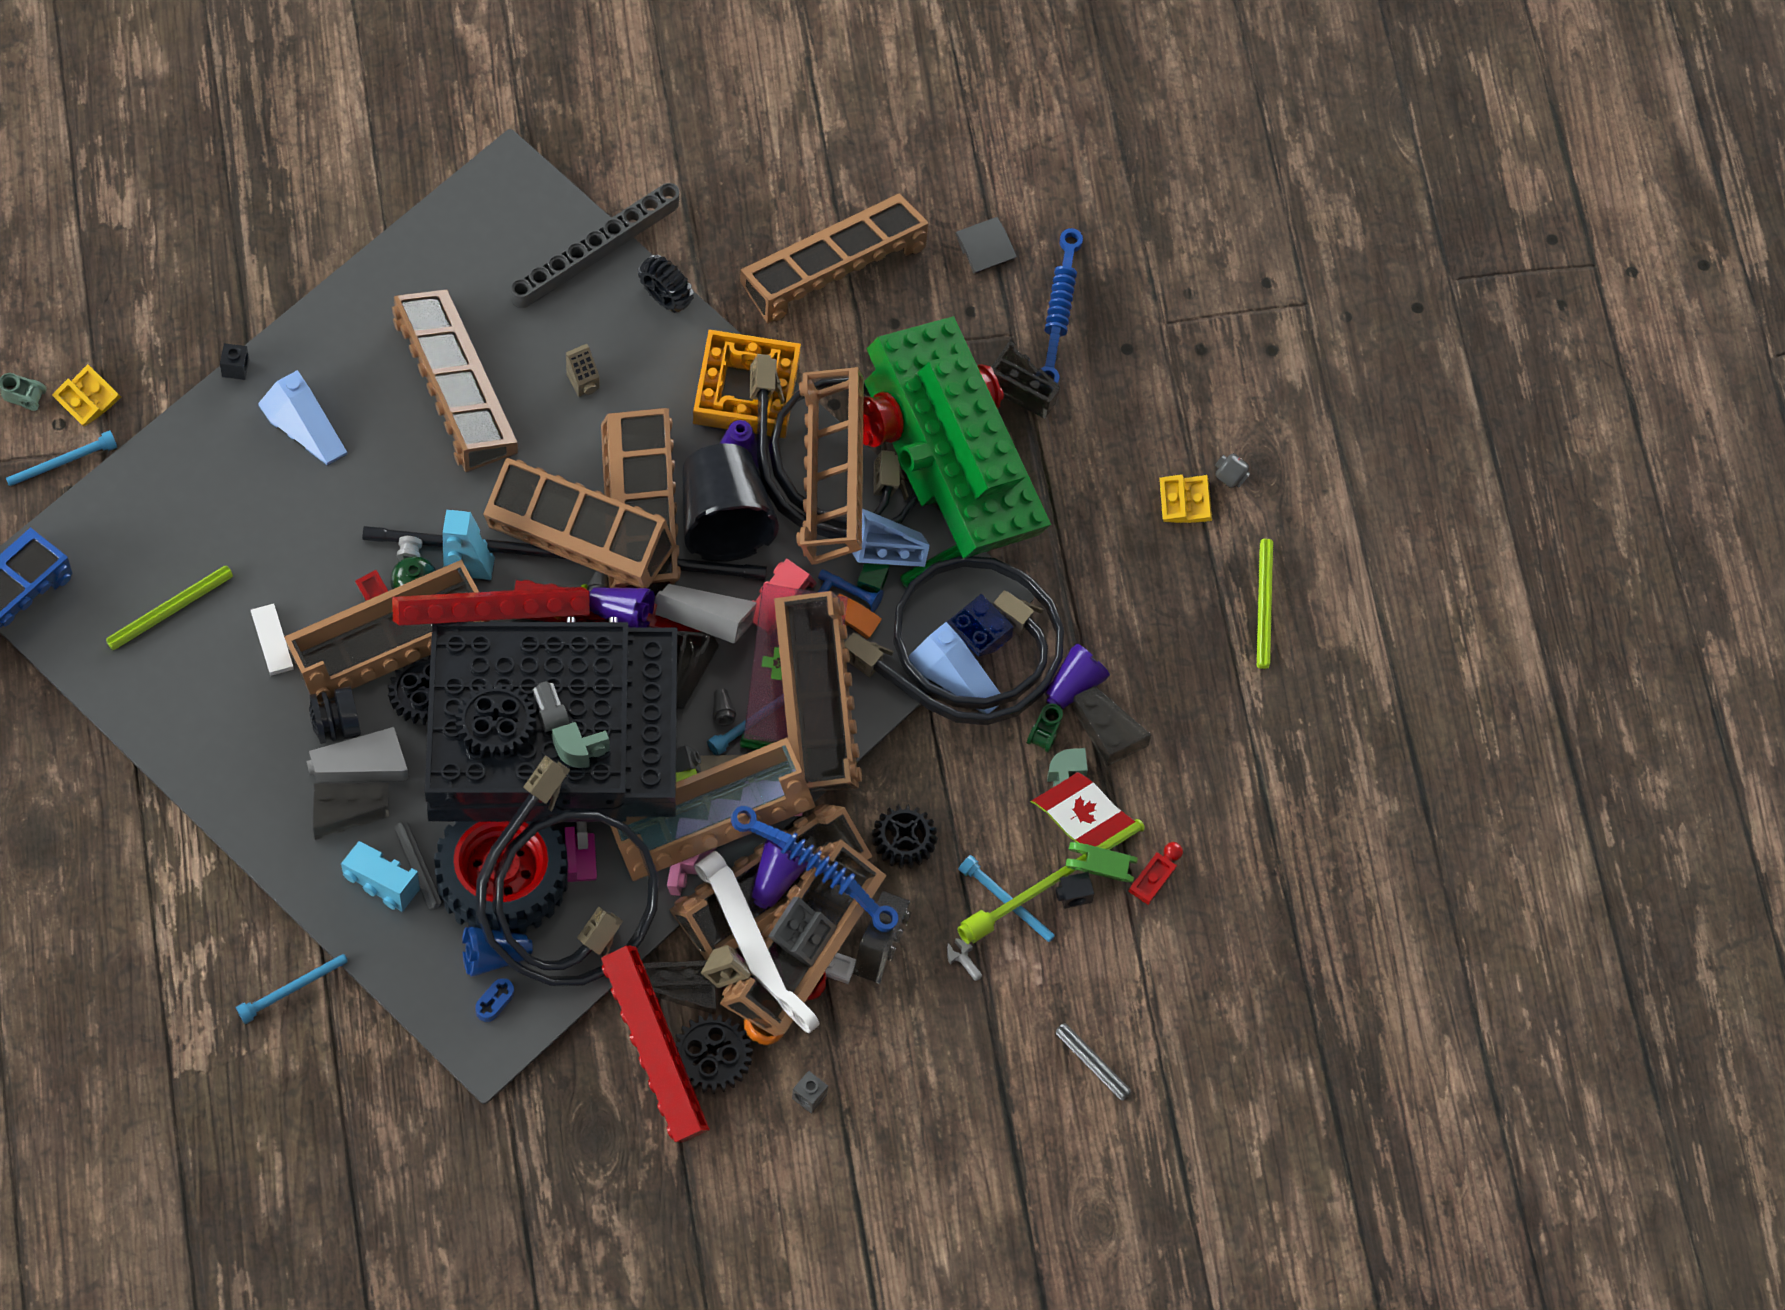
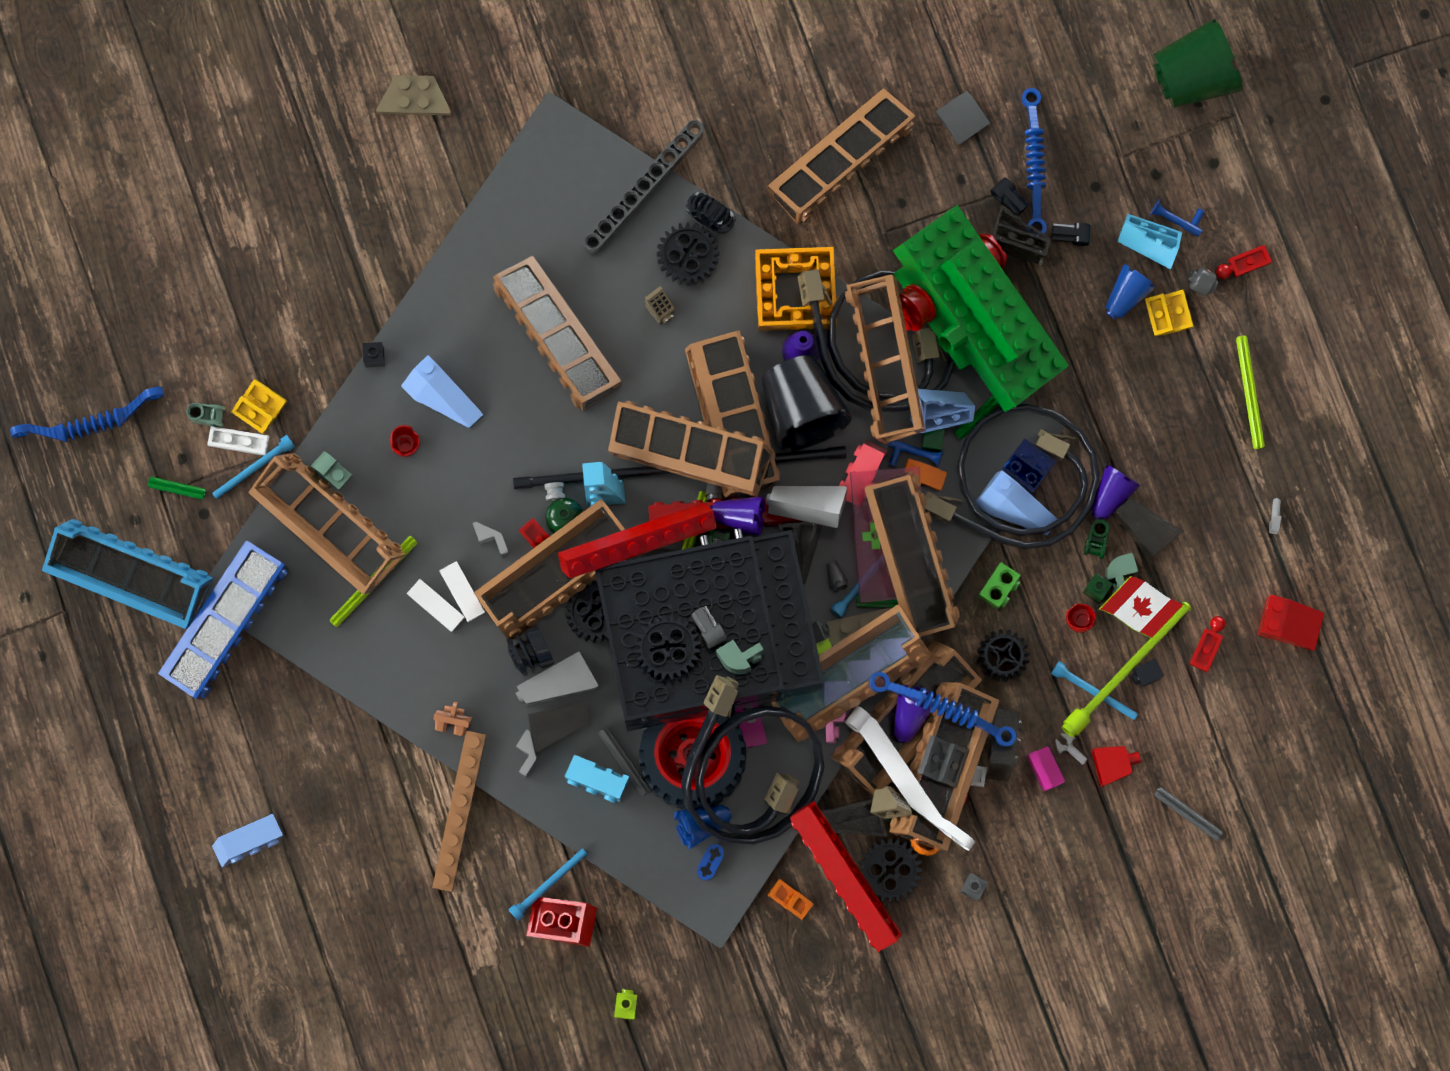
camera: 10 degrees left, 15 degrees up
bright green piece [1065,842,1138,883] -> none
none -> white tile [207,426,270,456]
none -> medium nougat window [248,453,406,595]
none -> sand green brick [311,451,353,491]
none -> dark tan wing [376,75,451,116]
none -> red hair [390,425,419,457]
none -> white tile [407,579,465,632]
none -> medium nougat plate [432,731,487,892]
none -> nougat hips [433,701,472,736]
none -> light grey slope [473,522,509,557]
none -> light grey slope [516,729,537,778]
none -> red slope [526,897,597,947]
none -> lime brick [614,989,637,1020]
none -> black gear [657,222,720,286]
none -> orange slope [768,879,814,920]
none -> bright green brick [978,562,1021,610]
none -> black piece [990,177,1029,217]
none -> dark pink panel [1026,747,1065,792]
none -> black piece [1051,223,1091,246]
none -> red hair [1066,604,1096,633]
none -> dark green brick [1082,573,1112,603]
none -> red torso [1091,746,1141,787]
none -> blue cone [1105,264,1156,319]
none -> medium azure wedge [1118,214,1182,269]
none -> blue piece [1149,199,1205,237]
none -> dark green cone [1153,19,1243,108]
none -> red plate [1216,245,1272,279]
none -> red slope [1257,594,1324,651]
none -> light grey bar [1269,498,1281,534]

